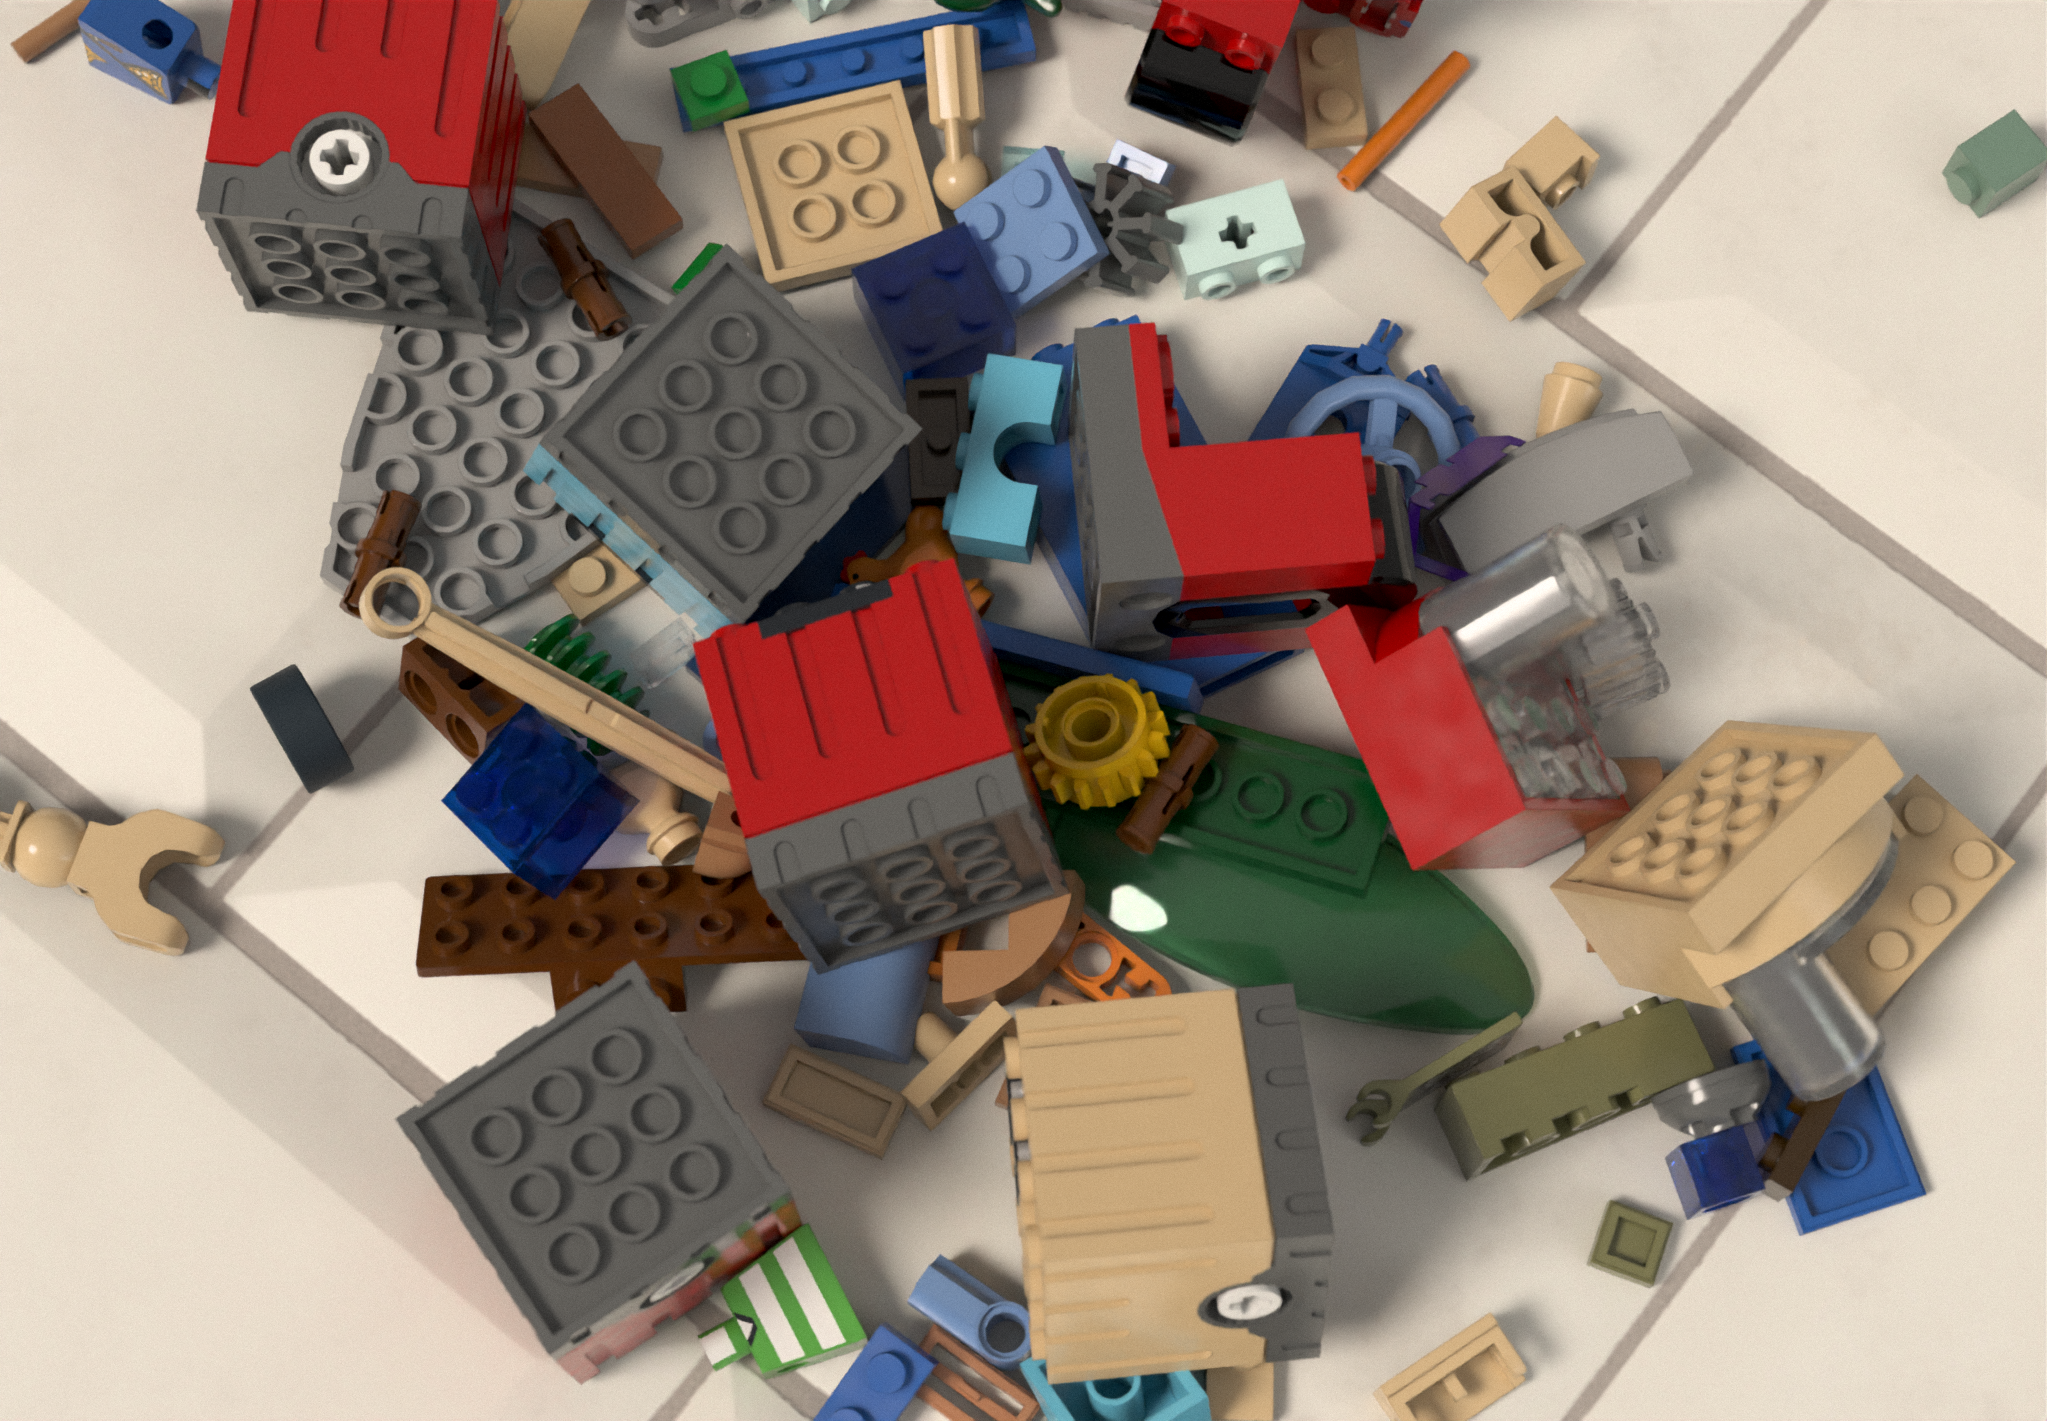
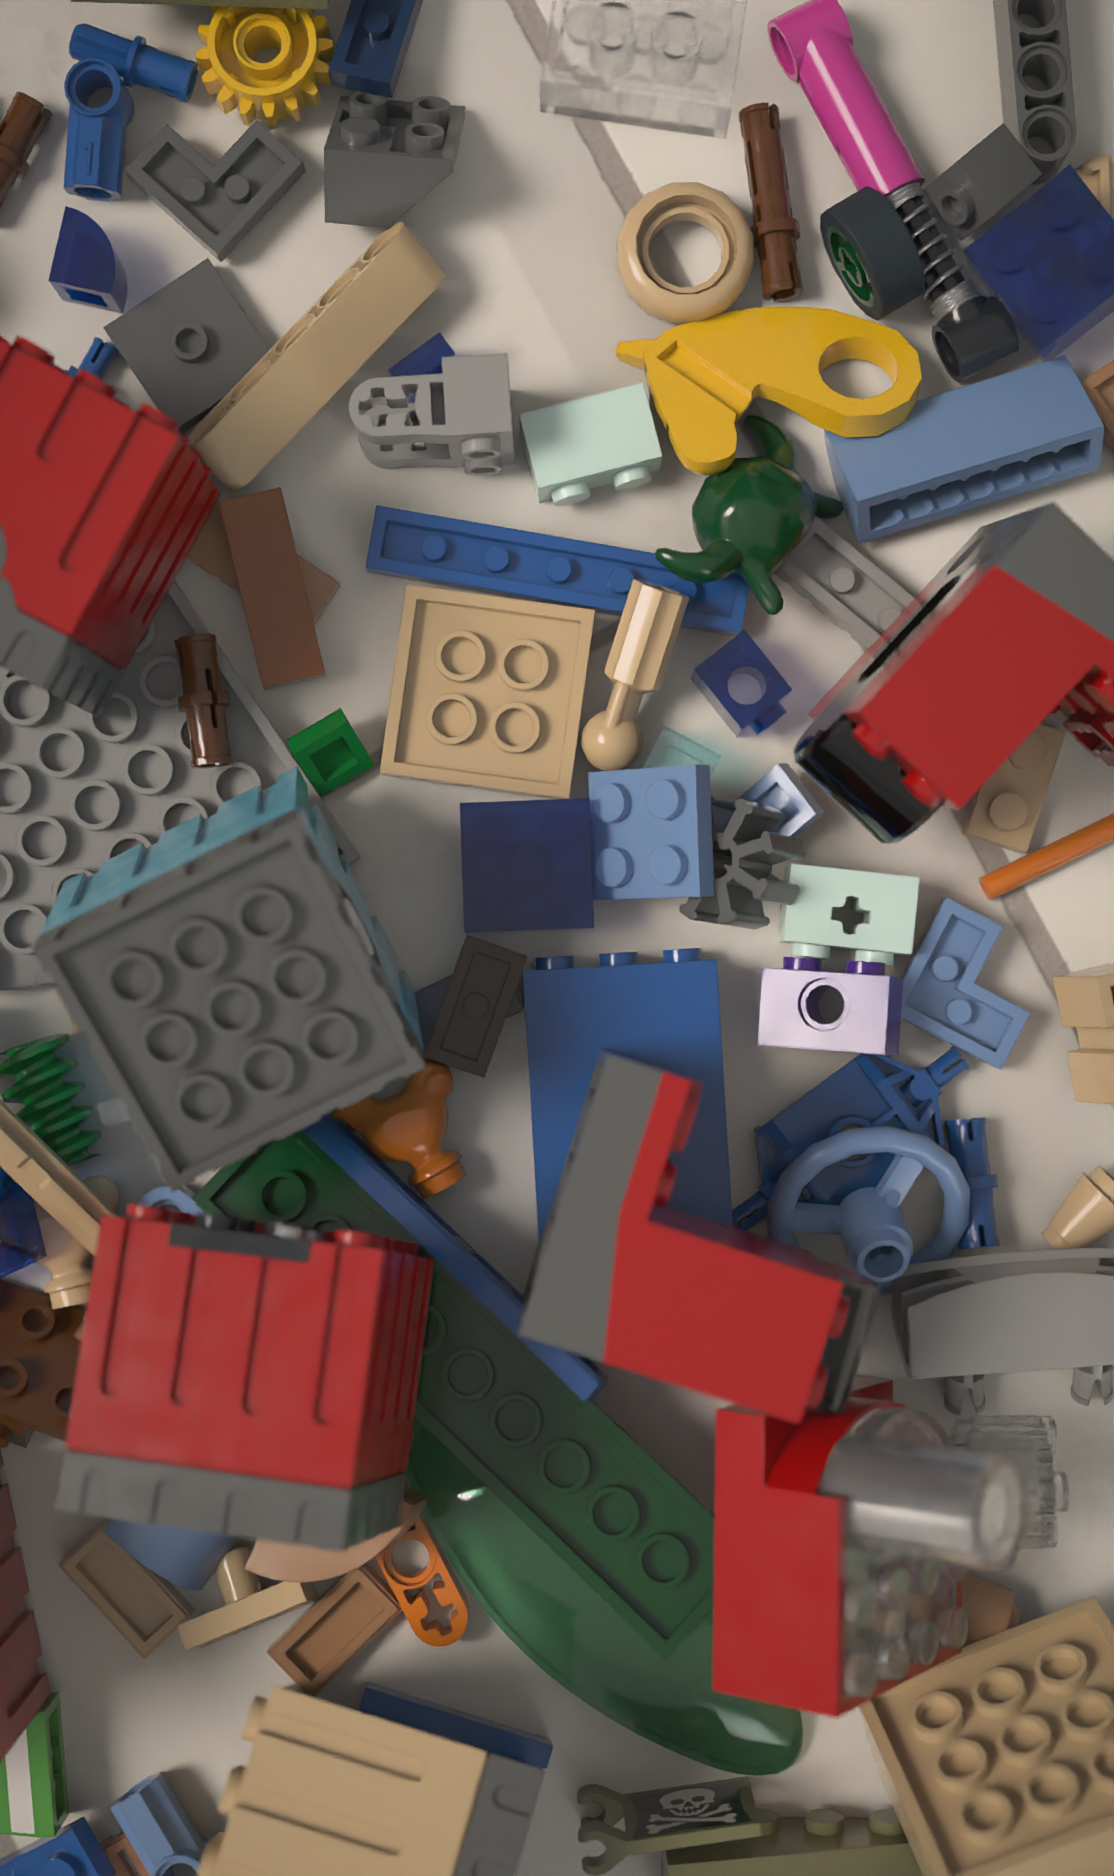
camera: 25 degrees right, 15 degrees up
green plate [670,49,750,132] -> none
medium azure arch [942,353,1068,565] -> none
yellow gear [1024,673,1170,810] -> none
reddish brown pin [1115,724,1219,855] -> none
piece [1403,435,1526,593] -> none
none -> clear blue brick [690,629,792,737]
none -> brick [757,957,903,1055]
none -> medium blue plate [901,897,1031,1070]

